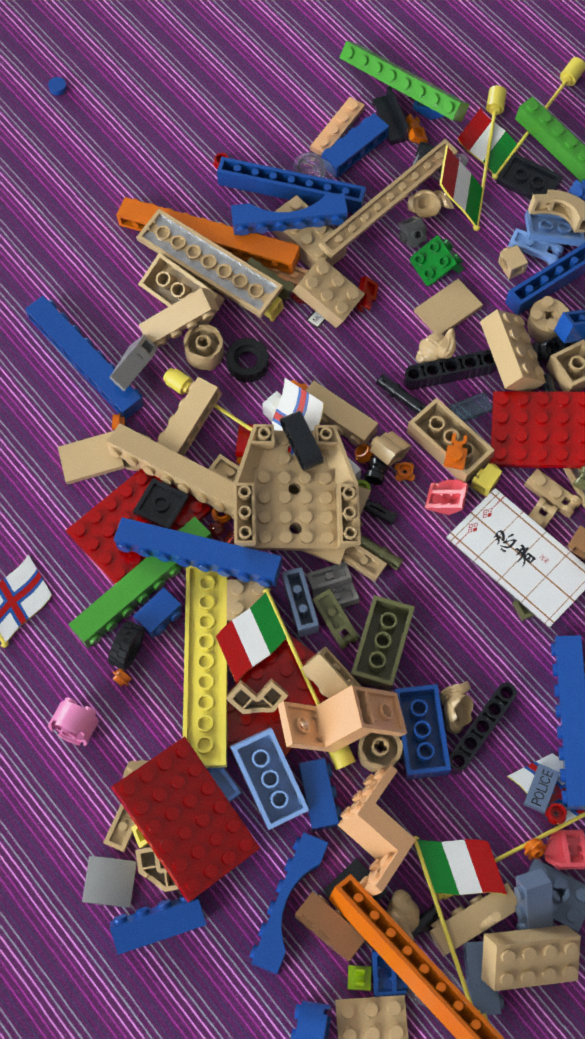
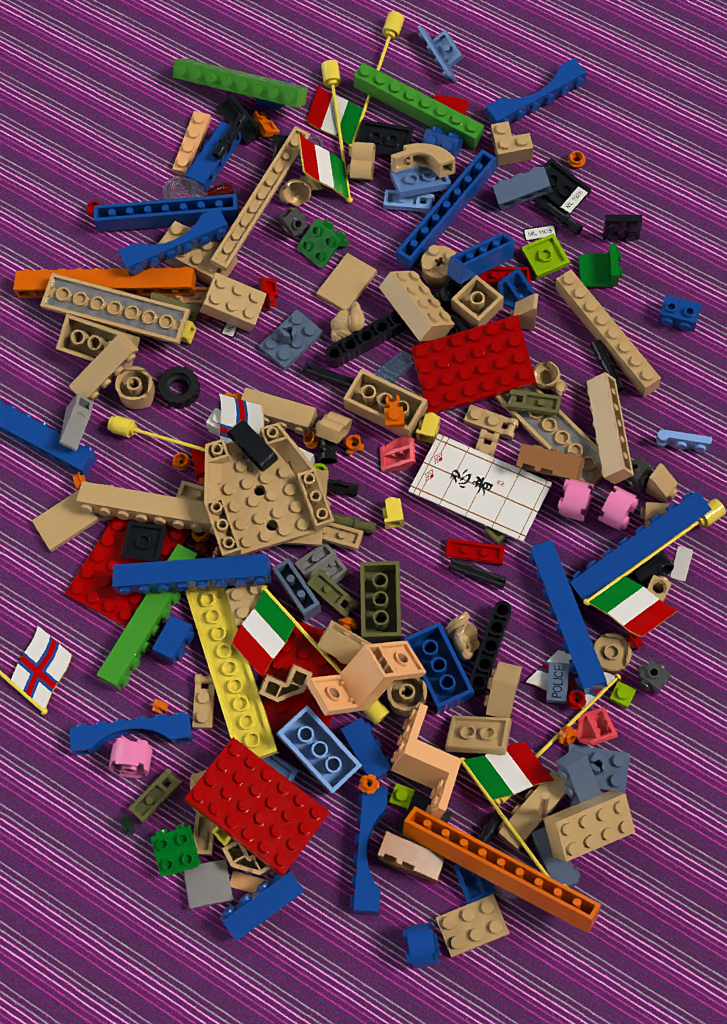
camera: 10 degrees left, 0 degrees up
black tyre [108,621,145,670] -> none
tan brick [157,377,222,456] -> none
lime tile [347,965,372,991] -> none
tan hair [386,889,420,941] -> none
tan brick [498,245,528,279] -> none
none -> blue arch [70,712,193,756]
none -> tile [120,814,136,836]
none -> olive plate [128,768,183,824]
none -> green bracket [151,823,200,877]
none -> orange plate [172,453,191,471]
none -> tan plate [192,674,216,730]
none -> clear red cone [207,182,234,196]
none -> black pin [212,113,248,160]
none -> light nougat sticker [230,871,268,893]
none -> sand blue plate [259,310,324,371]
none -> orange plate [338,617,357,634]
none -> tan brick [347,142,376,181]
none -> orange plate [359,774,379,794]
none -> light yellow brick [382,497,404,529]
none -> lime plate [389,783,415,810]
none -> red tile [445,538,505,566]
none -> tan tile [445,715,512,755]
none -> black pin [448,558,507,589]
none -> tan brick [484,661,522,718]

